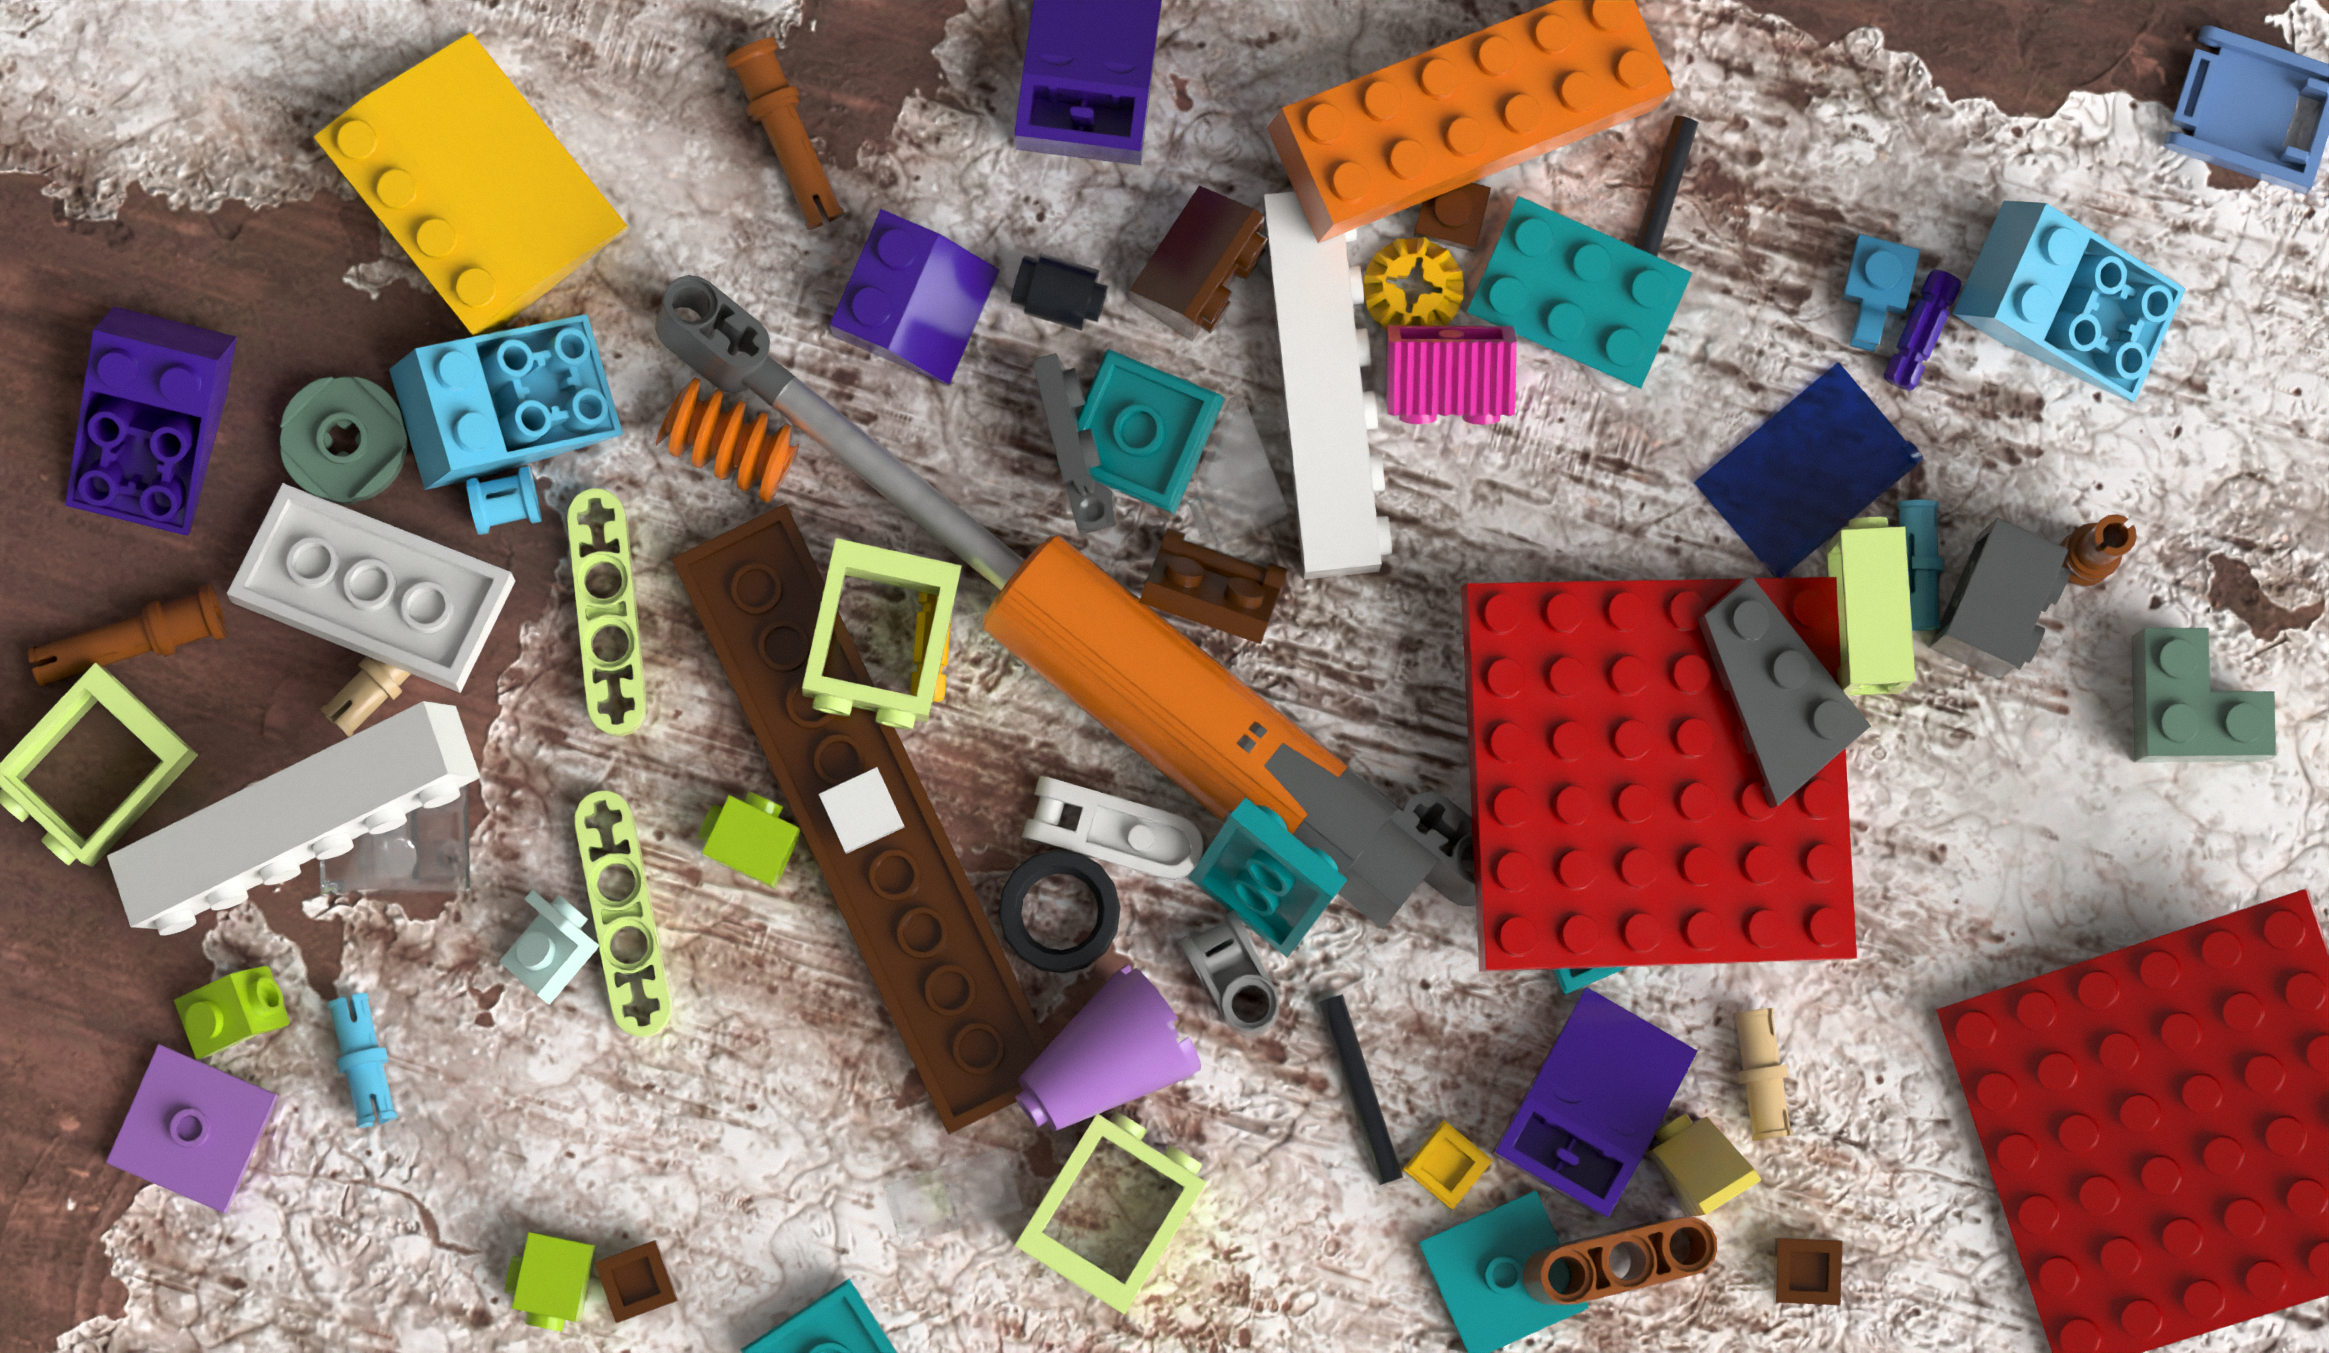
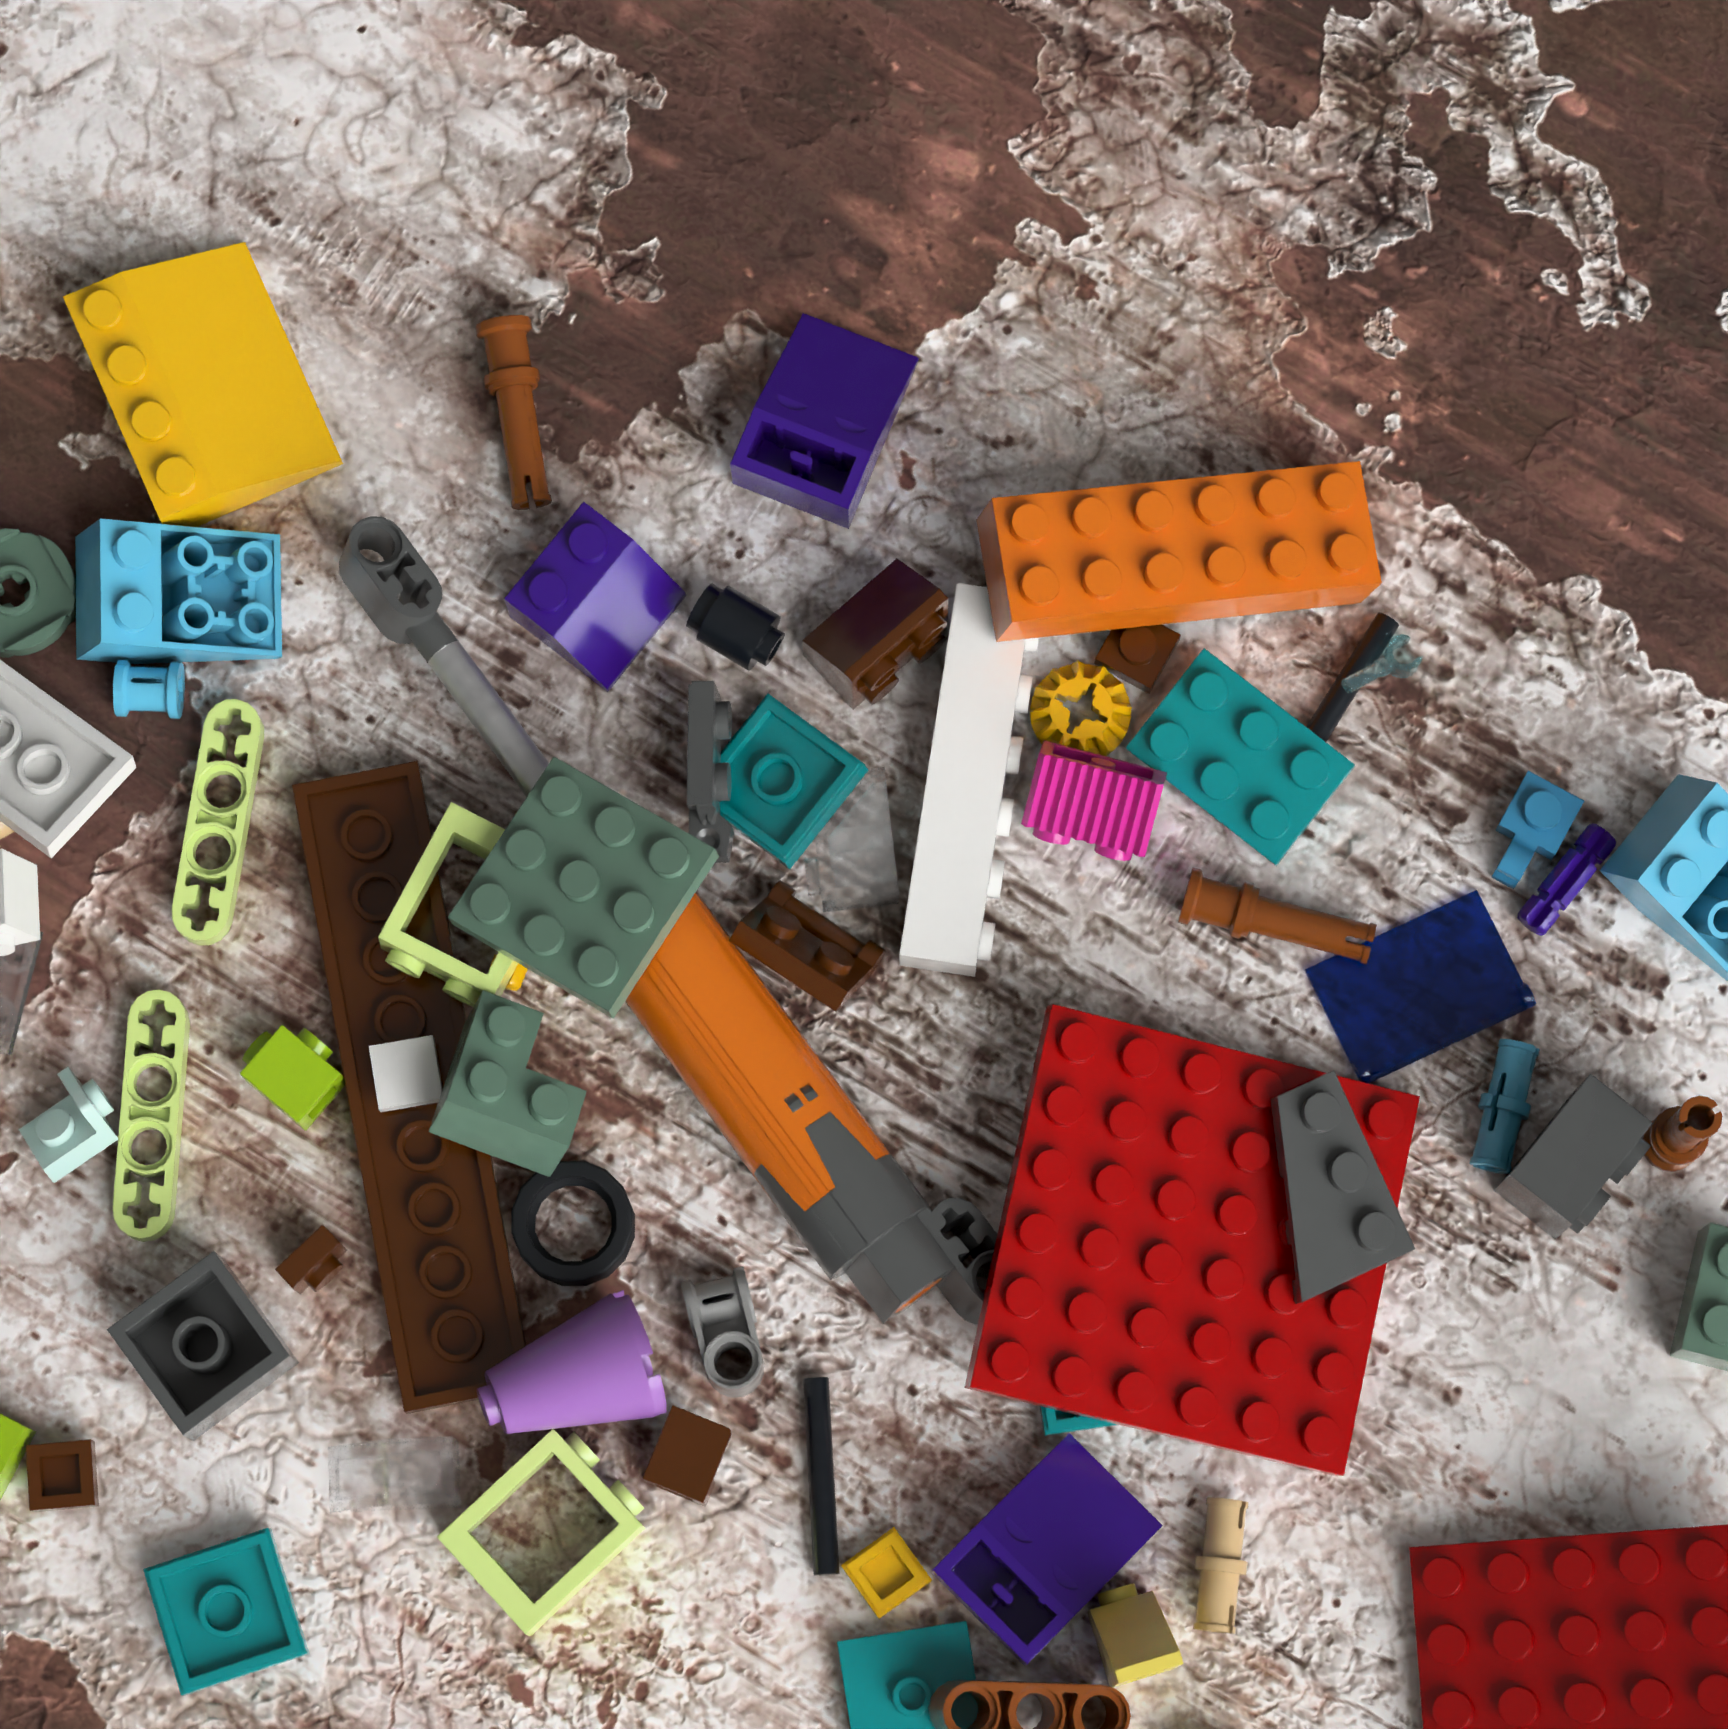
camera: 20 degrees right, 5 degrees down
orange piece [656,377,799,503] -> none
white plate [1022,776,1203,880] -> none
teal plate [1188,797,1348,958] -> none
yellowish green window [1826,517,1915,696] -> none
none -> dark grey brick [107,1251,299,1441]
none -> reddish brown plate [275,1224,347,1294]
none -> sand green brick [428,990,587,1177]
none -> sand green plate [448,757,719,1019]
none -> reddish brown panel [642,1405,732,1507]
none -> dark orange pin [1178,867,1377,964]
none -> clear light blue hand [1342,634,1423,694]

